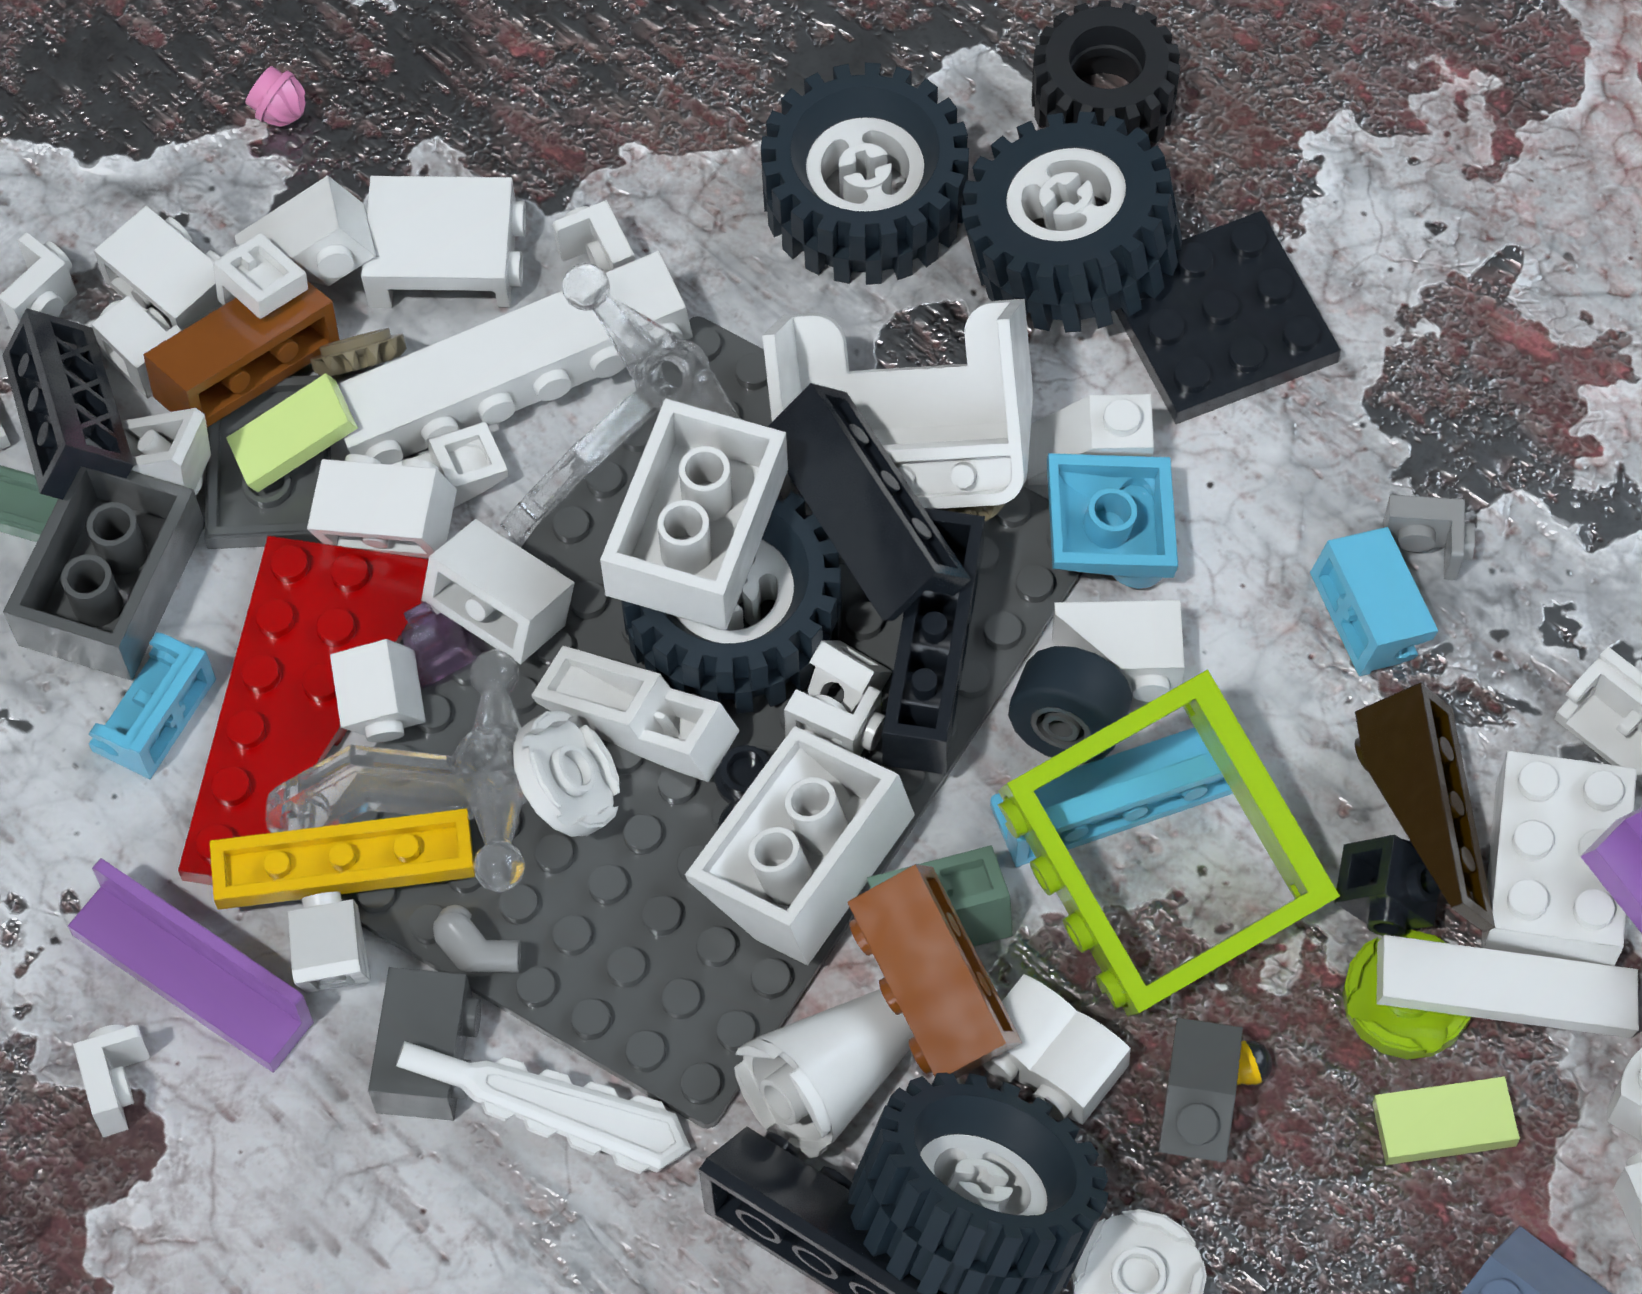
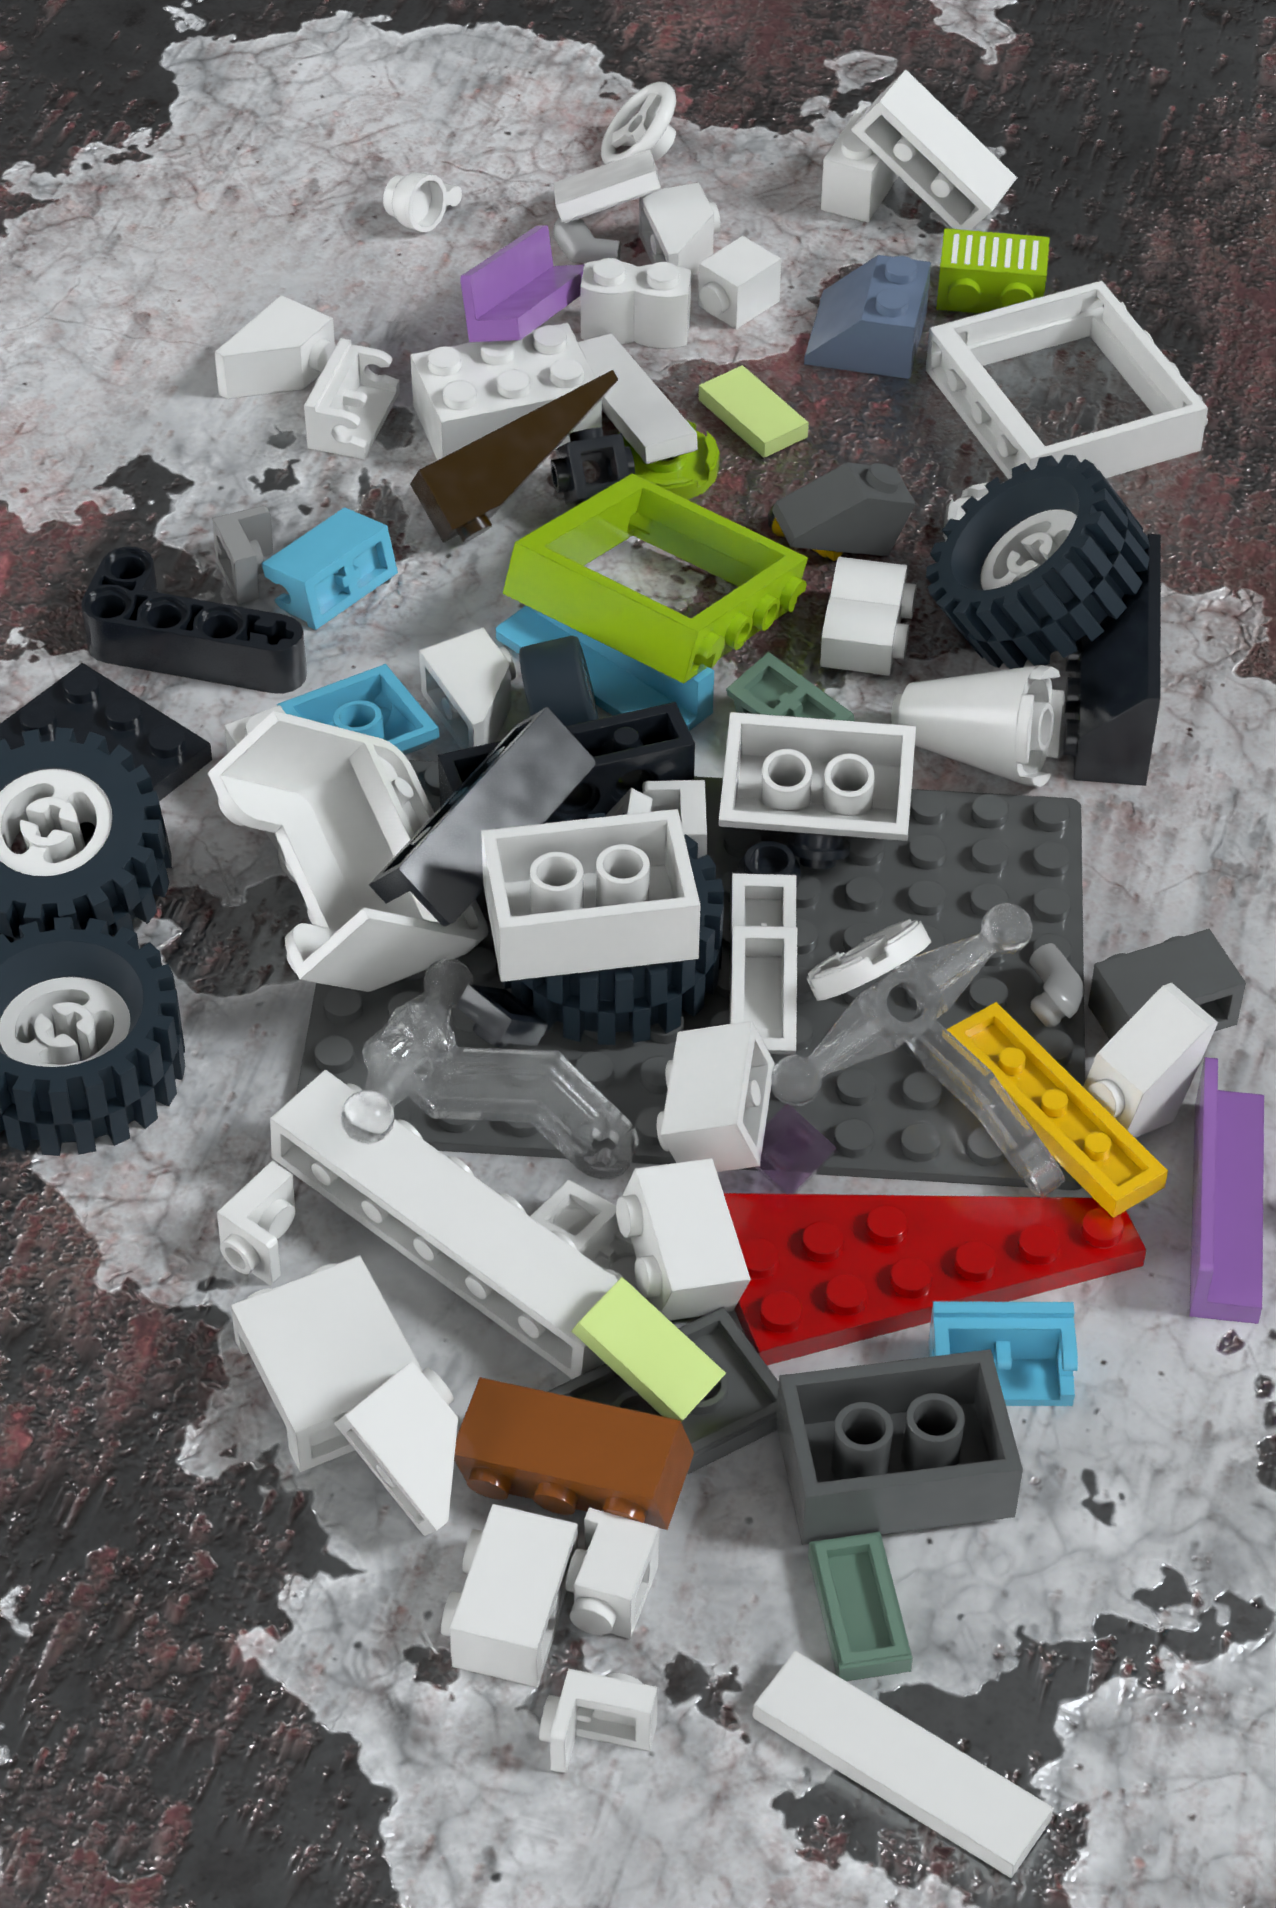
camera: 120 degrees left, 15 degrees down
black fence [2,308,134,500] -> none
white slope [121,408,211,495] -> none
white bracket [213,233,308,319] -> none
bright pink plate [245,66,306,127] -> none
dark tan gear [310,328,407,376] -> none
white brick [330,639,426,742] -> none
white sword [396,1041,691,1174] -> none
dark orange brick [847,864,1022,1079] -> none
none -> black beam [81,546,307,694]

